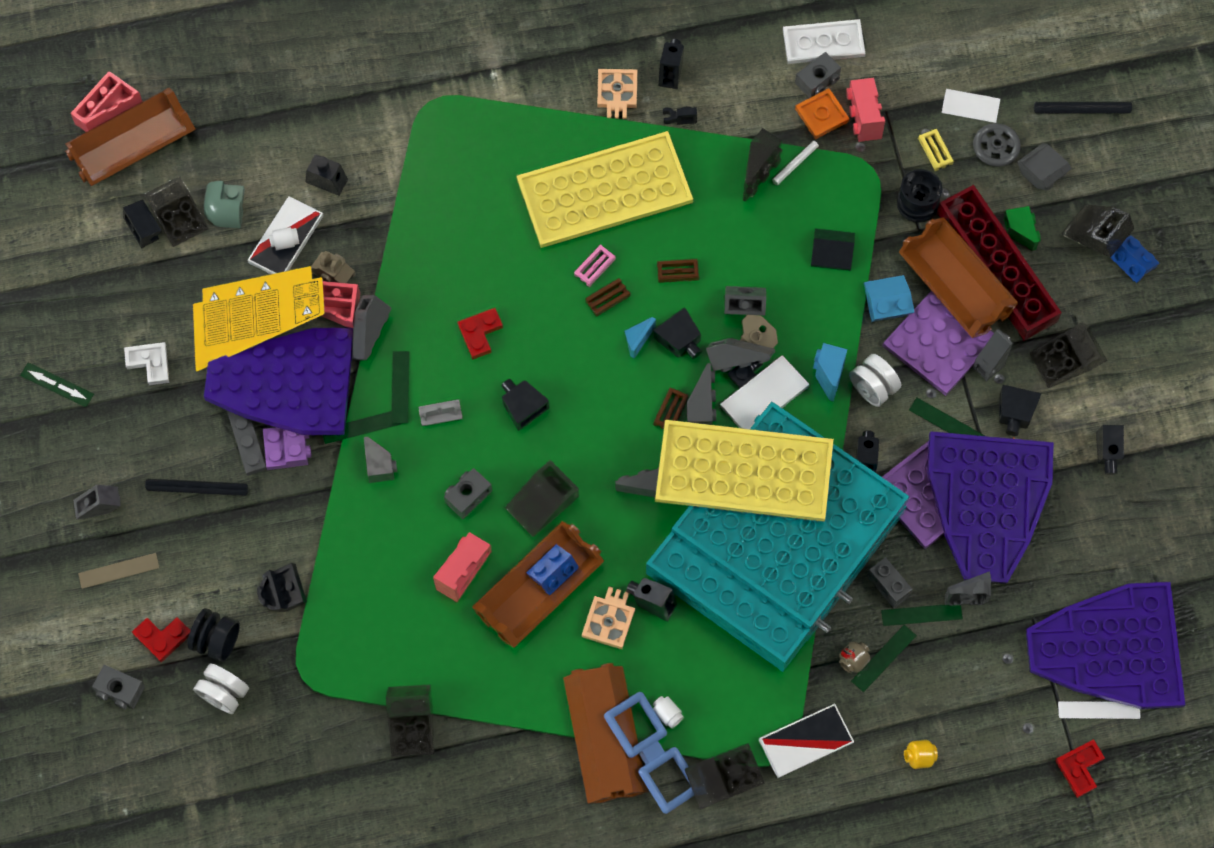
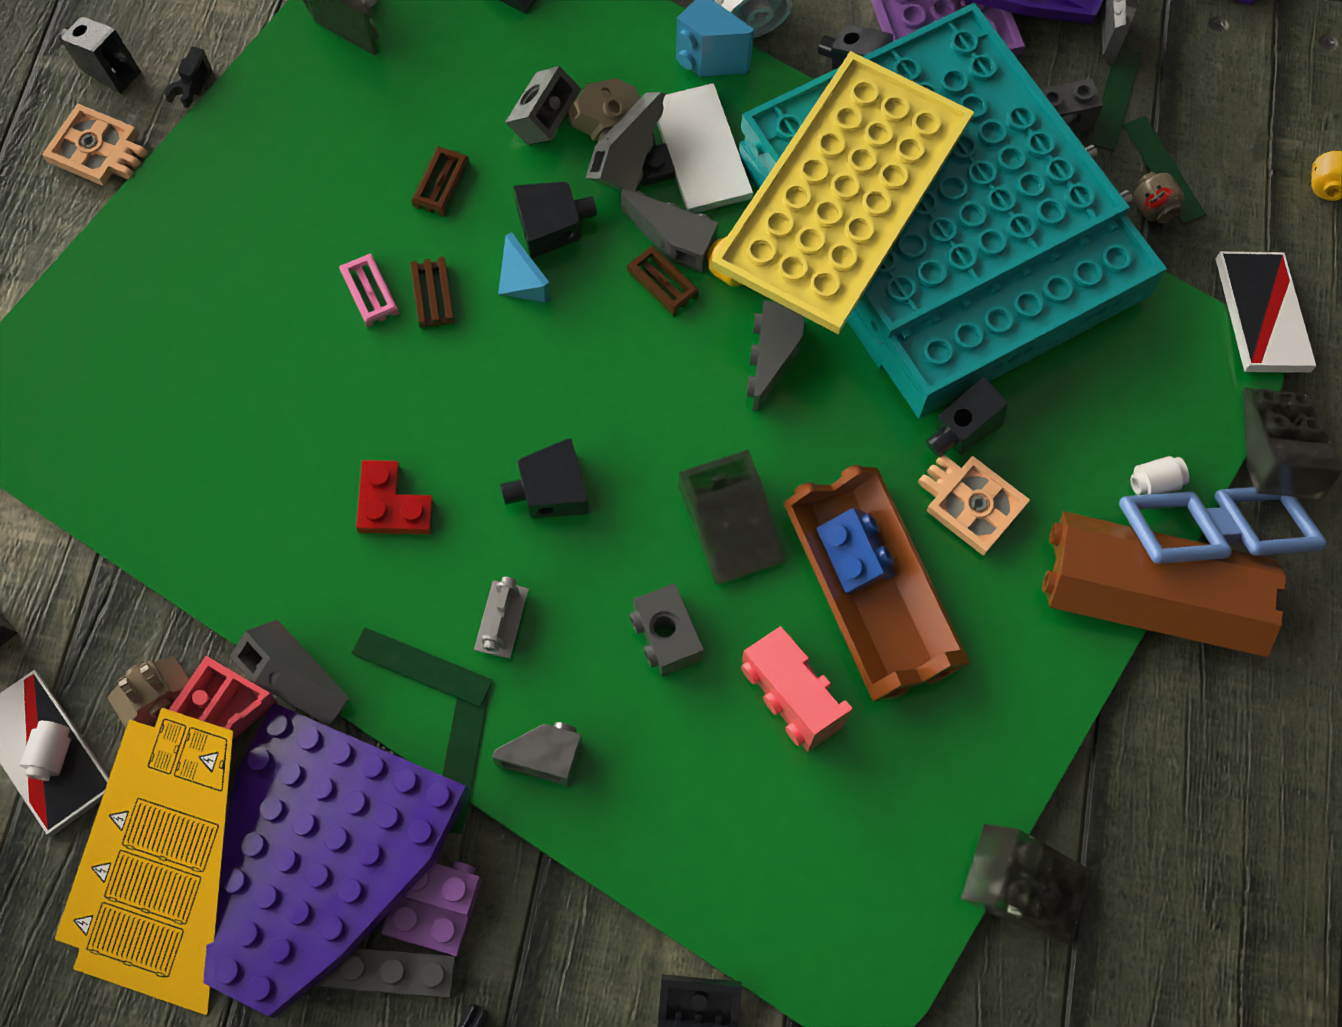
camera: 70 degrees left, 0 degrees up
light yellow plate [517,131,693,248] -> none

